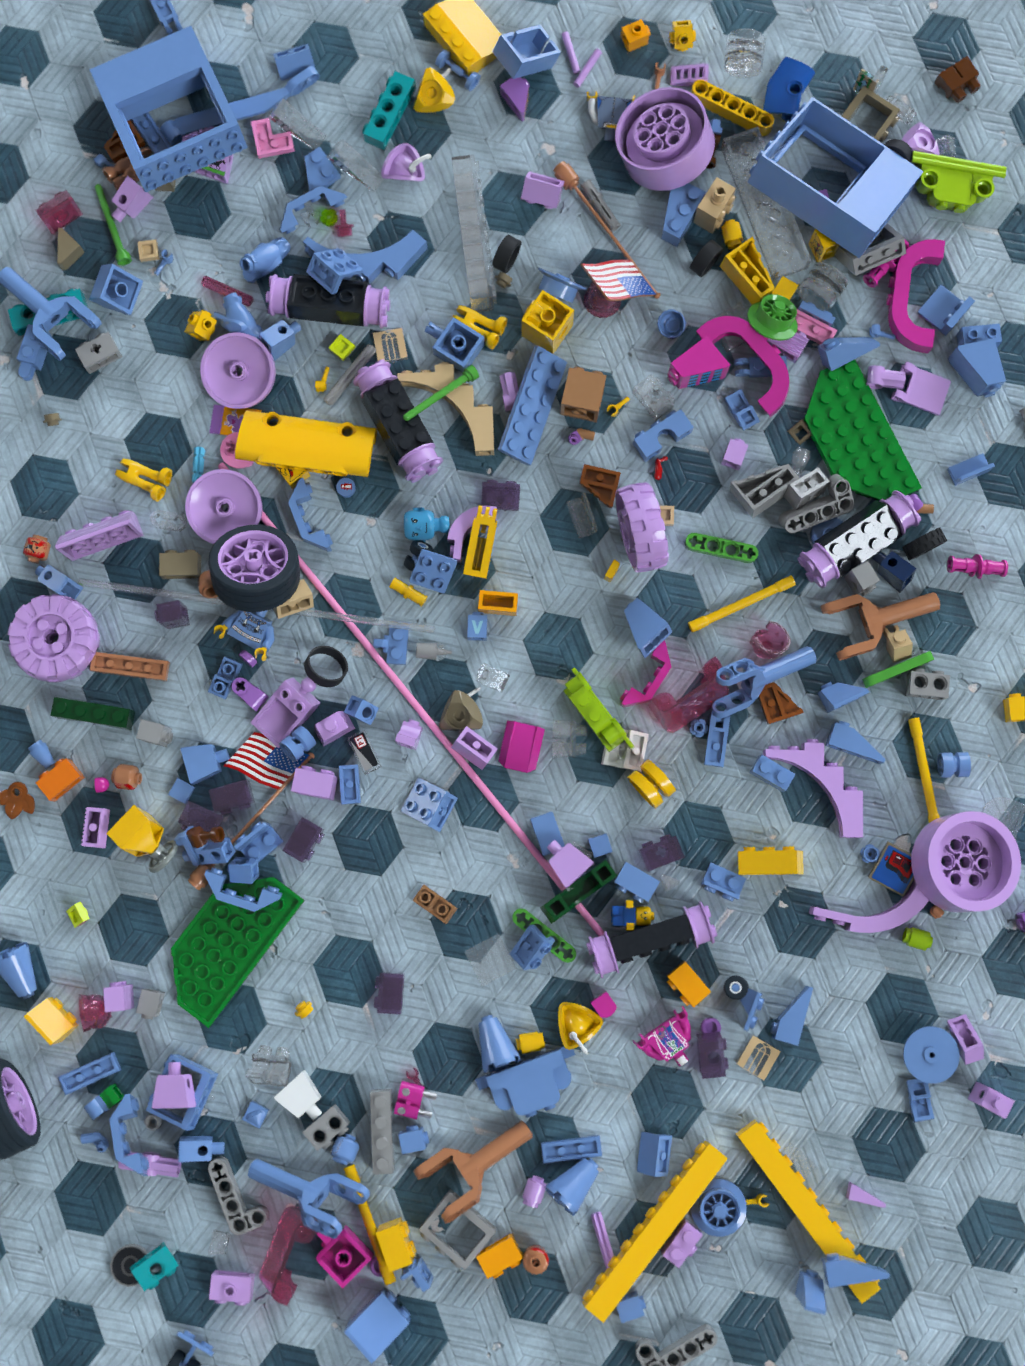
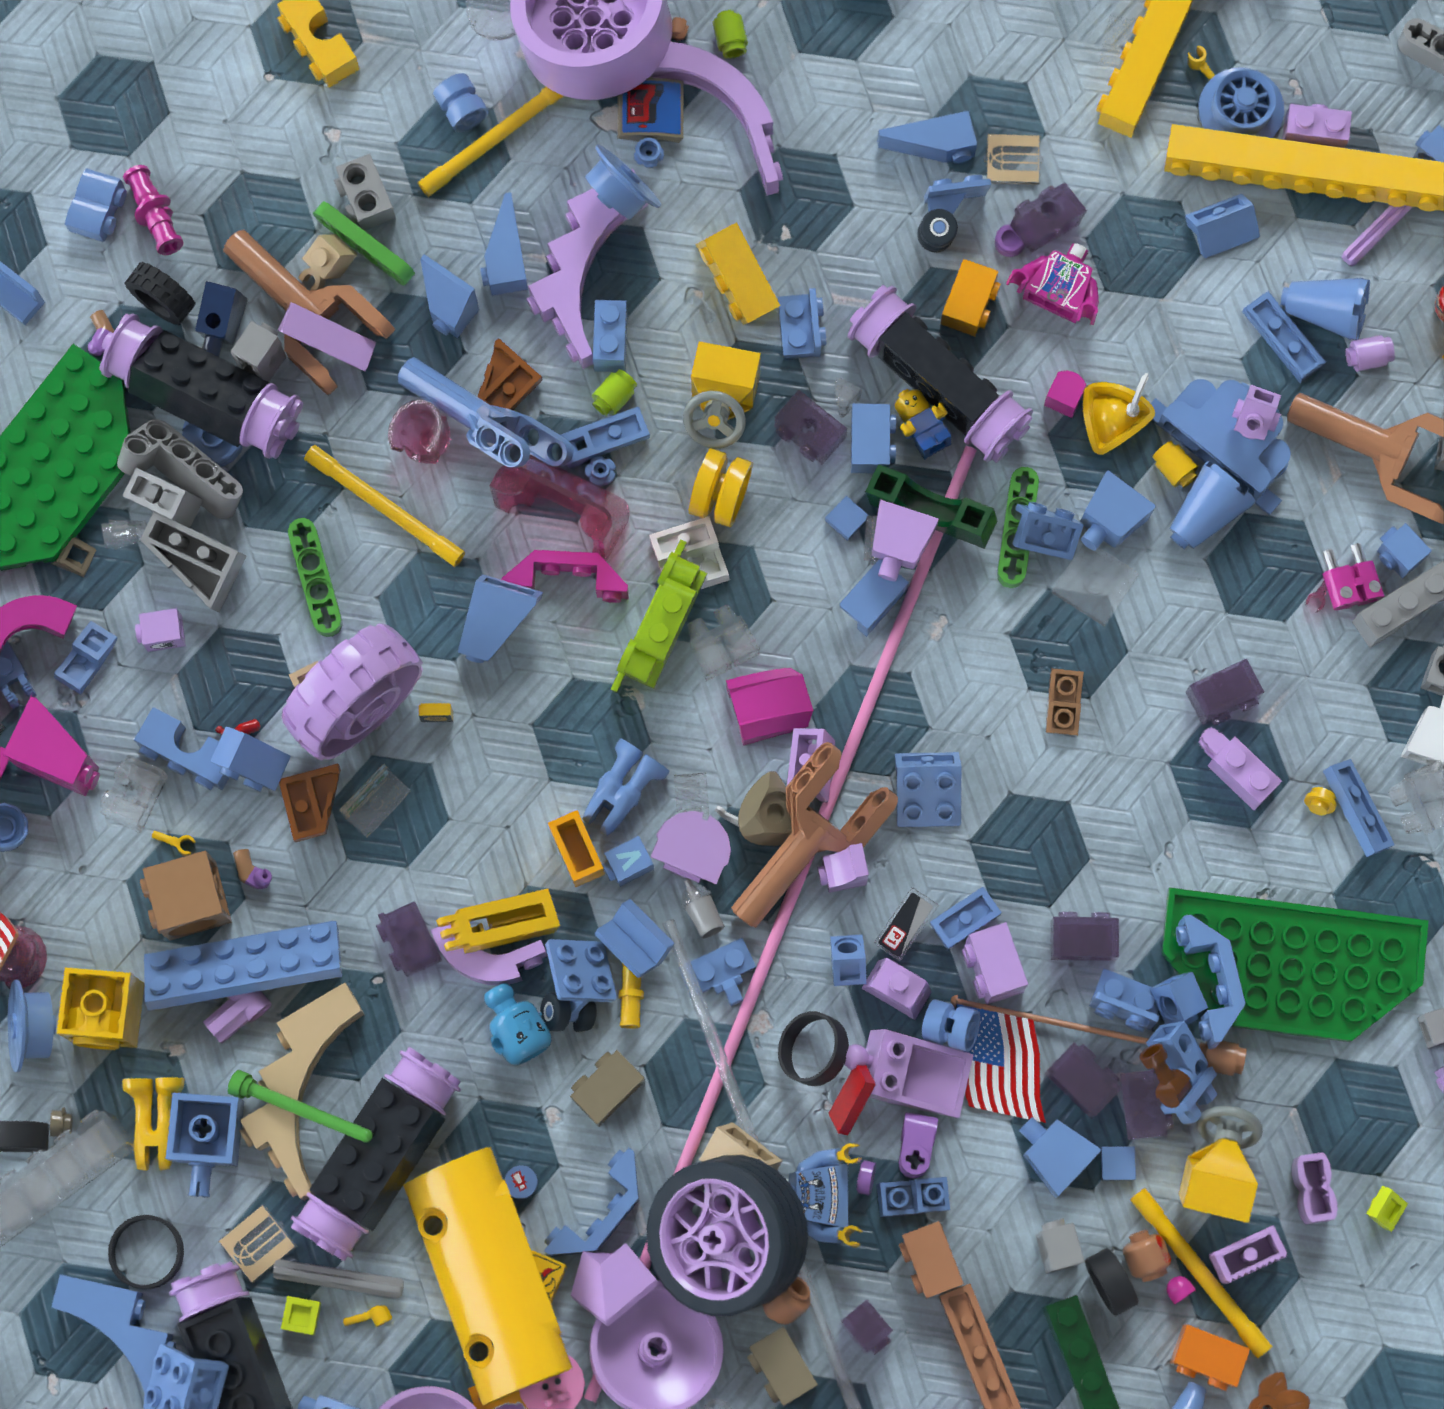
camera: 120 degrees left, 5 degrees down
none -> medium blue brick [65,168,127,242]
none -> black tyre [108,1215,184,1289]
none -> medium blue brick [210,726,291,792]
none -> lavender slope [278,302,376,372]
none -> dark tan piece [570,1050,645,1127]
none -> lavender slope [571,1243,659,1326]
none -> medium blue piece [582,738,670,836]
none -> medium blue piece [585,144,661,220]
none -> lime brick [592,369,637,416]
none -> medium blue panel [595,899,675,978]
none -> lavender piece [650,811,731,884]
none -> yellow piece [683,341,761,449]
none -> nougat piece [731,742,898,928]
none -> red tile [828,1065,876,1136]
none -> nougat brick [899,1221,964,1299]
none -> medium blue torso [1080,470,1156,550]
none -> black tyre [1085,1248,1138,1316]
none -> yellow piece [1130,1187,1273,1359]
none -> lavender hinge [1198,727,1282,811]
none -> lavender brick [1232,385,1281,441]
none -> lavender brick [1291,1152,1337,1225]
none -> medium blue plate [1323,759,1395,857]

